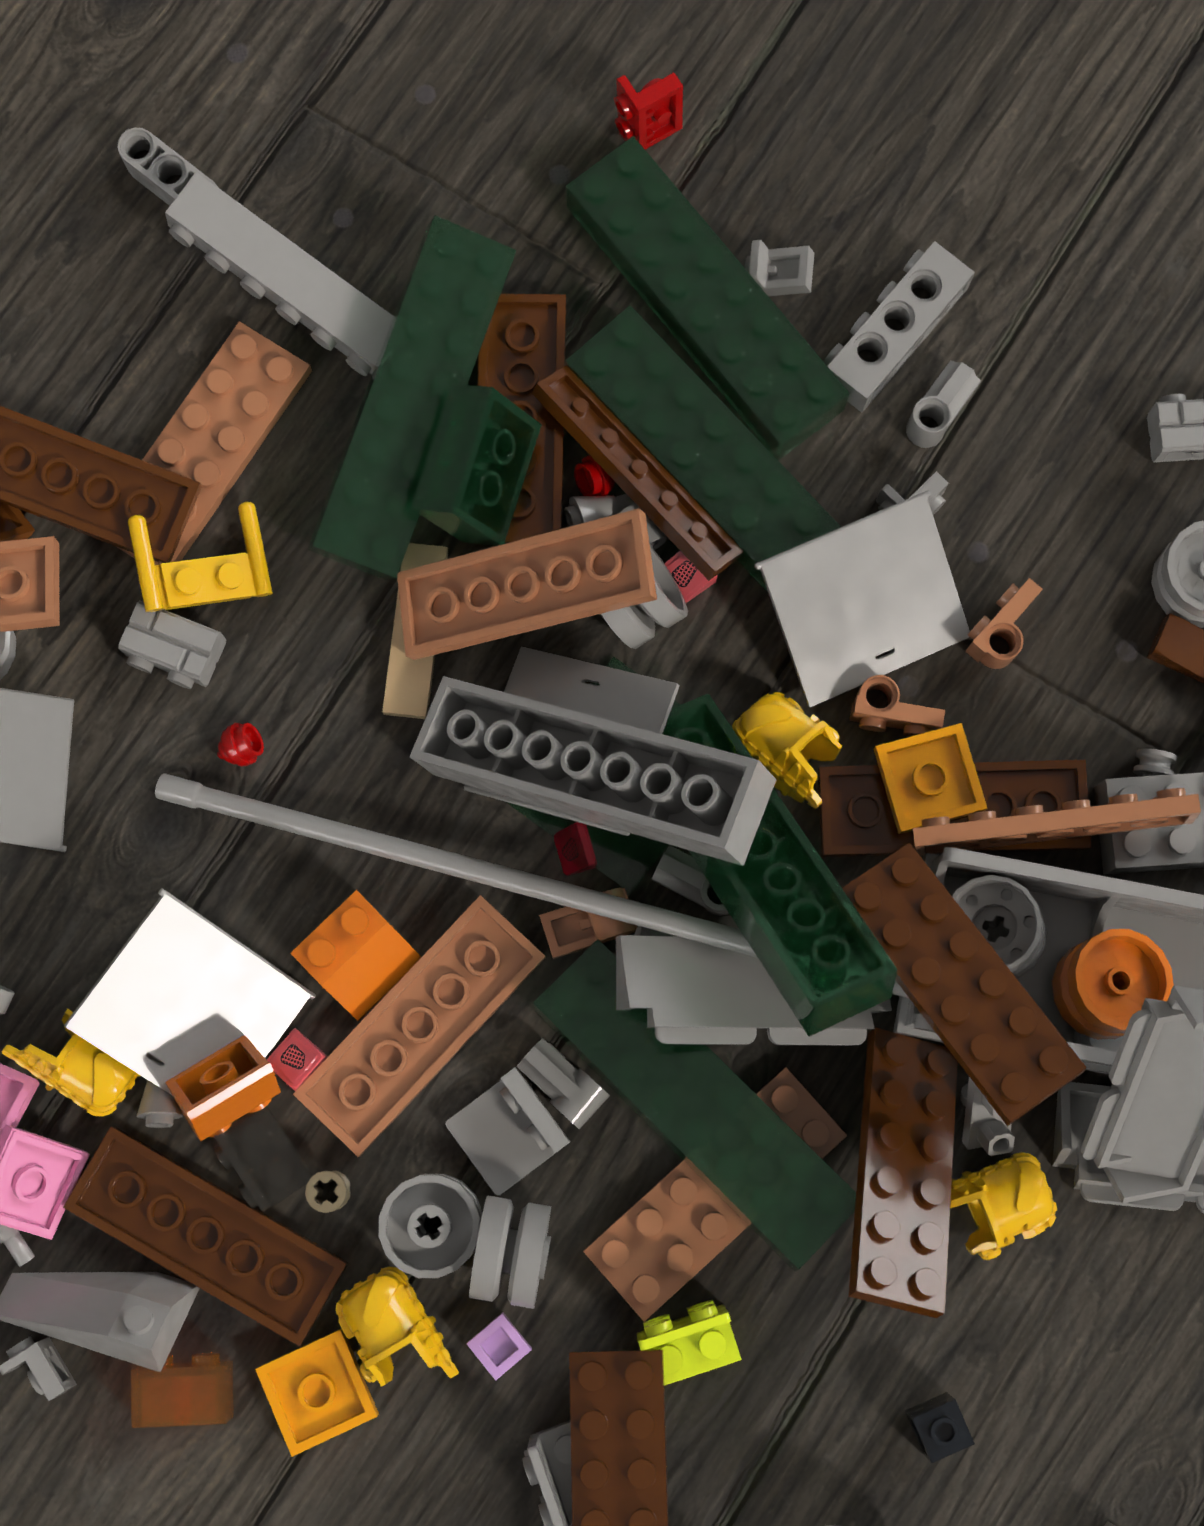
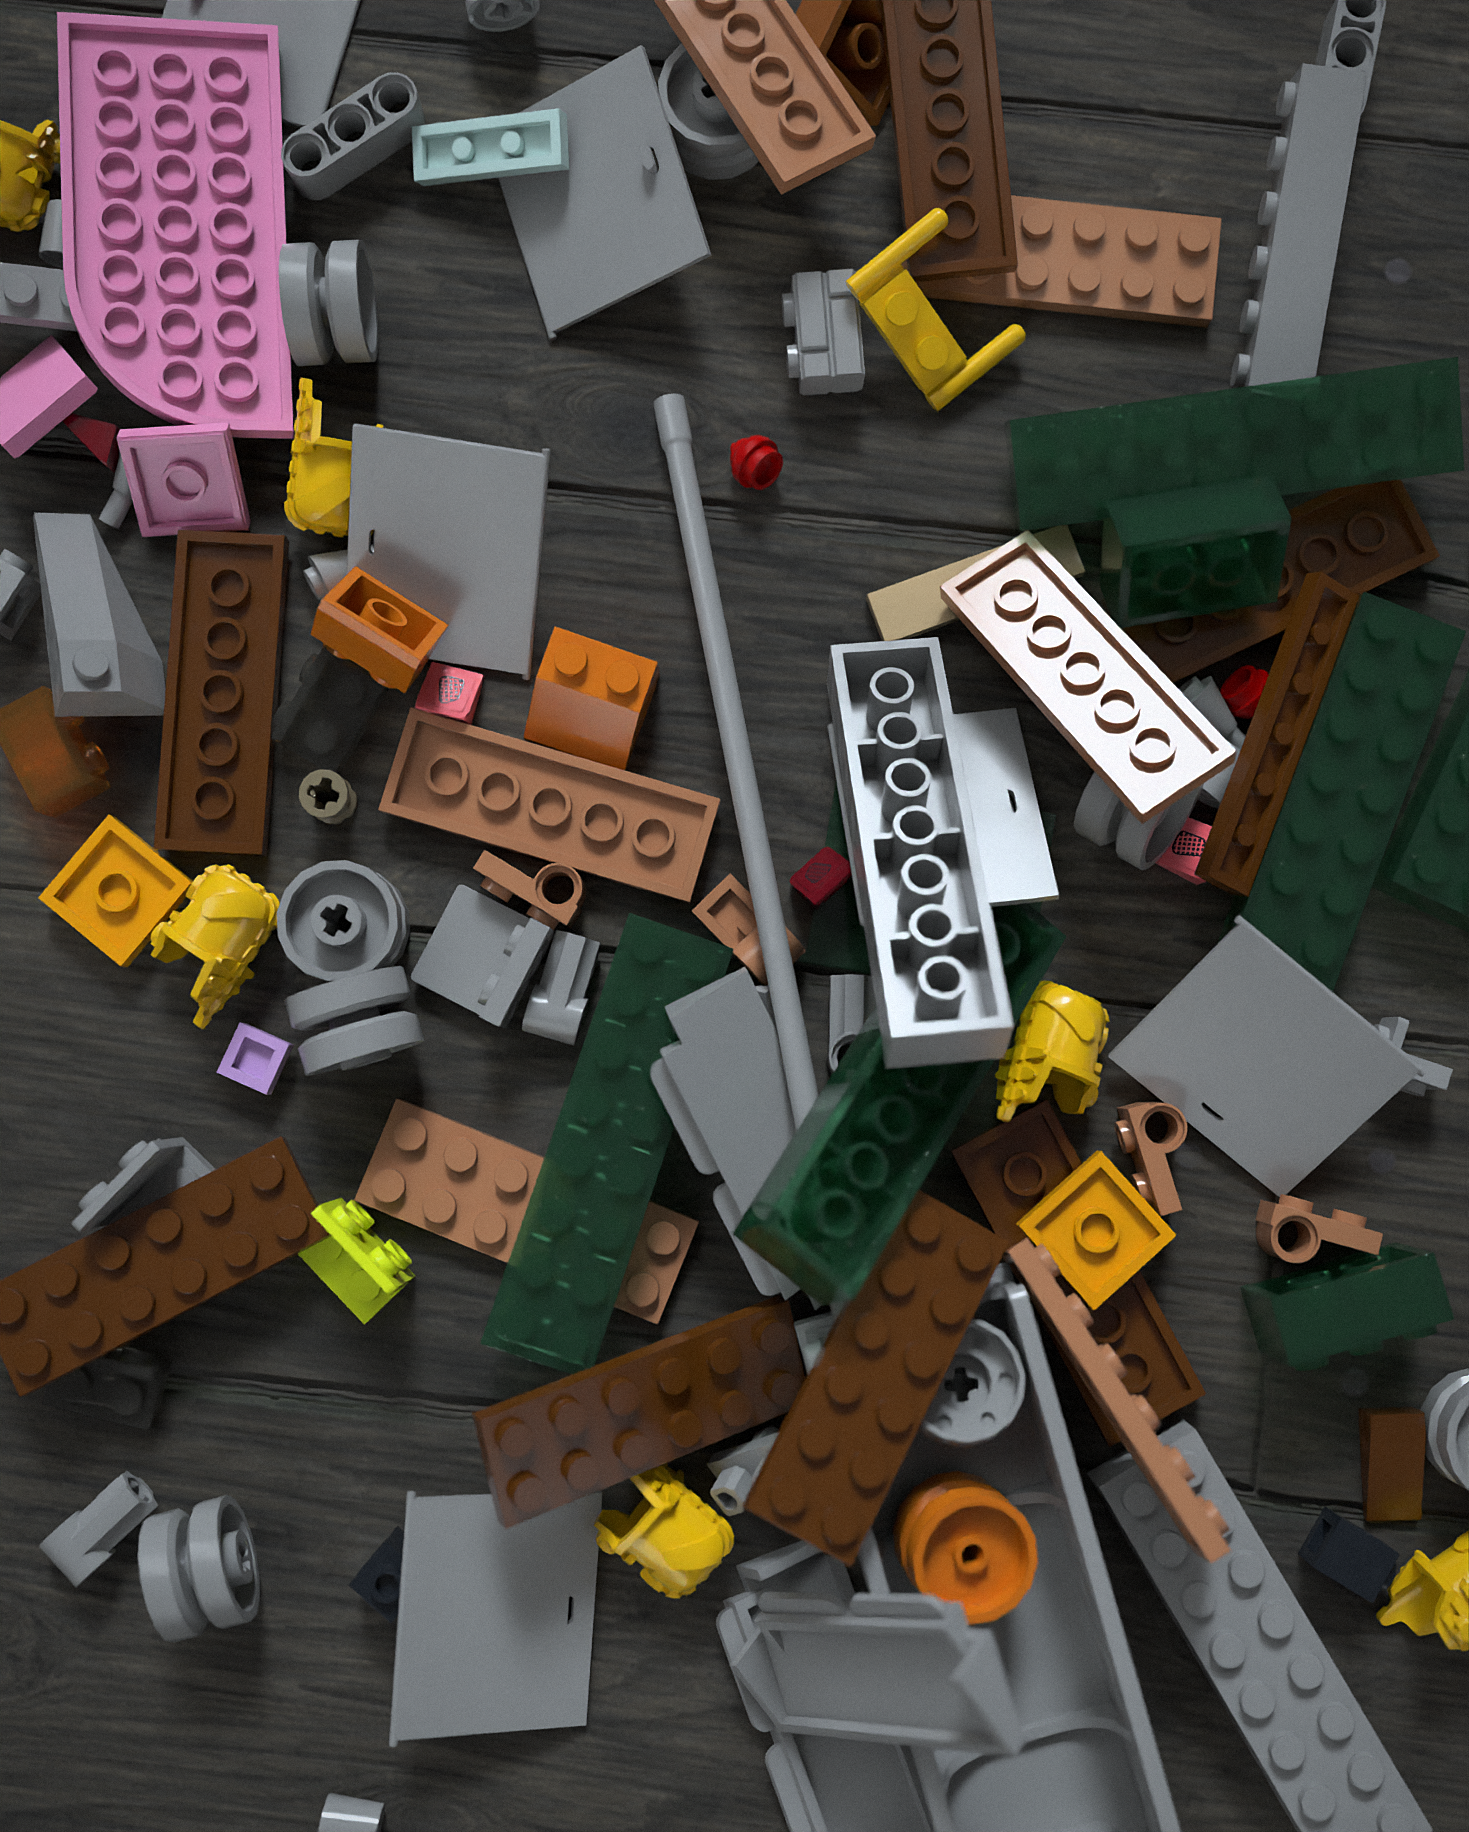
camera: 60 degrees right, 5 degrees up
light grey bush [1133,749,1177,777] -> none
none -> light grey piece [389,1491,602,1747]
none -> nougat plate [473,850,586,930]
none -> clear green brick [1240,1242,1455,1371]

